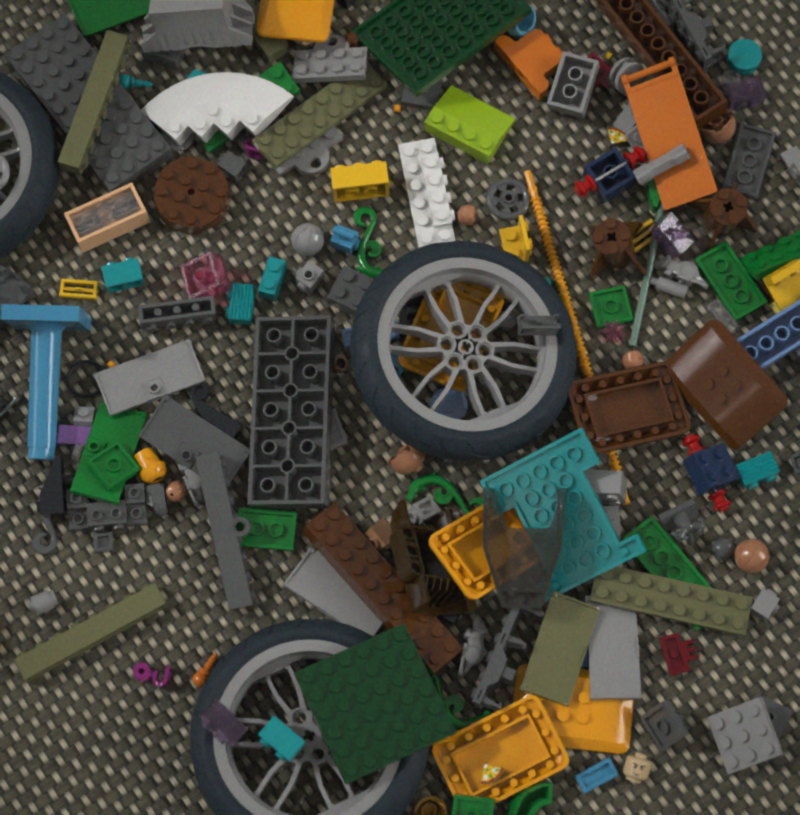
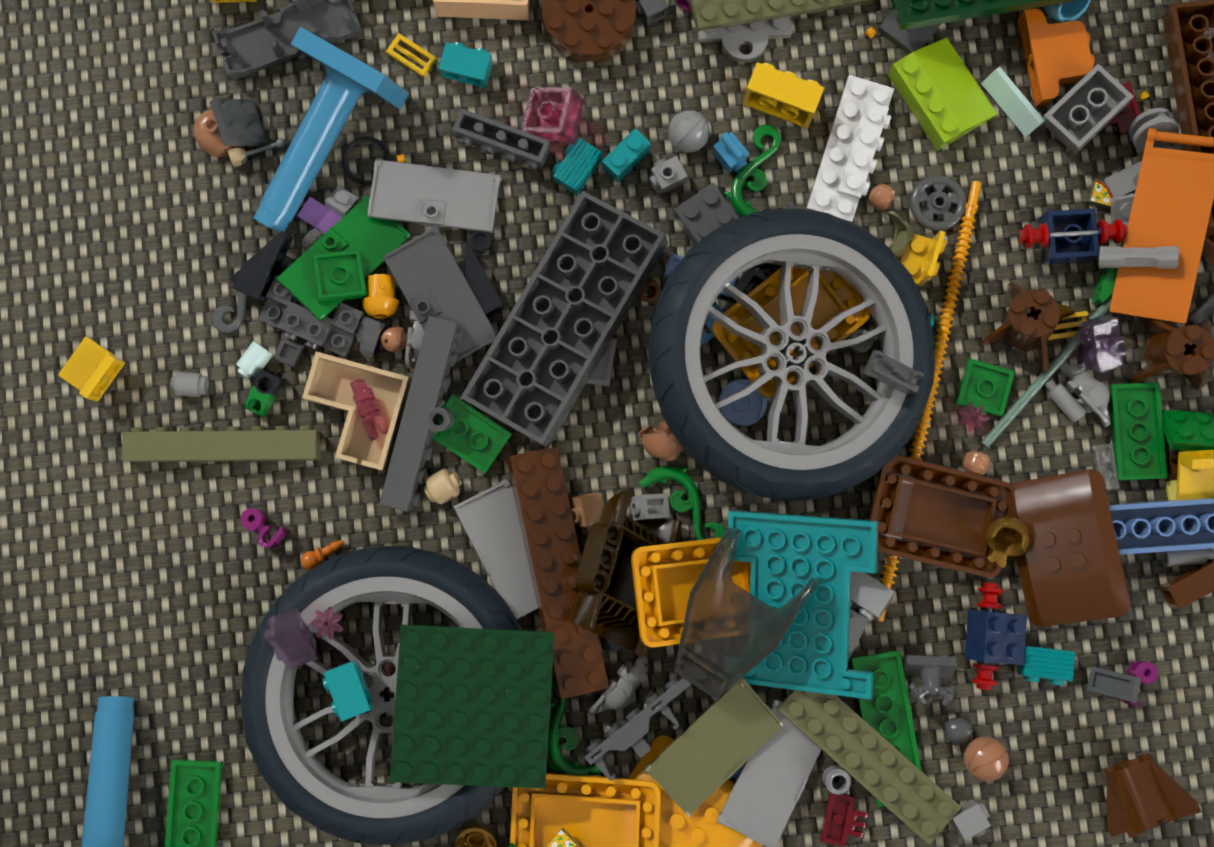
camera: 30 degrees right, 10 degrees up
none -> light aqua brick [236,341,273,379]
none -> leg [245,369,287,417]
none -> tan piece [302,352,412,472]
none -> clear pink plant [310,607,343,640]
none -> clear pink hinge [350,379,389,441]
none -> tan head [424,469,462,504]
none -> light grey brick [822,766,851,795]
none -> olive helmet [888,211,914,259]
none -> light aqua tile [981,67,1045,137]
none -> pearl gold hat [986,517,1029,568]

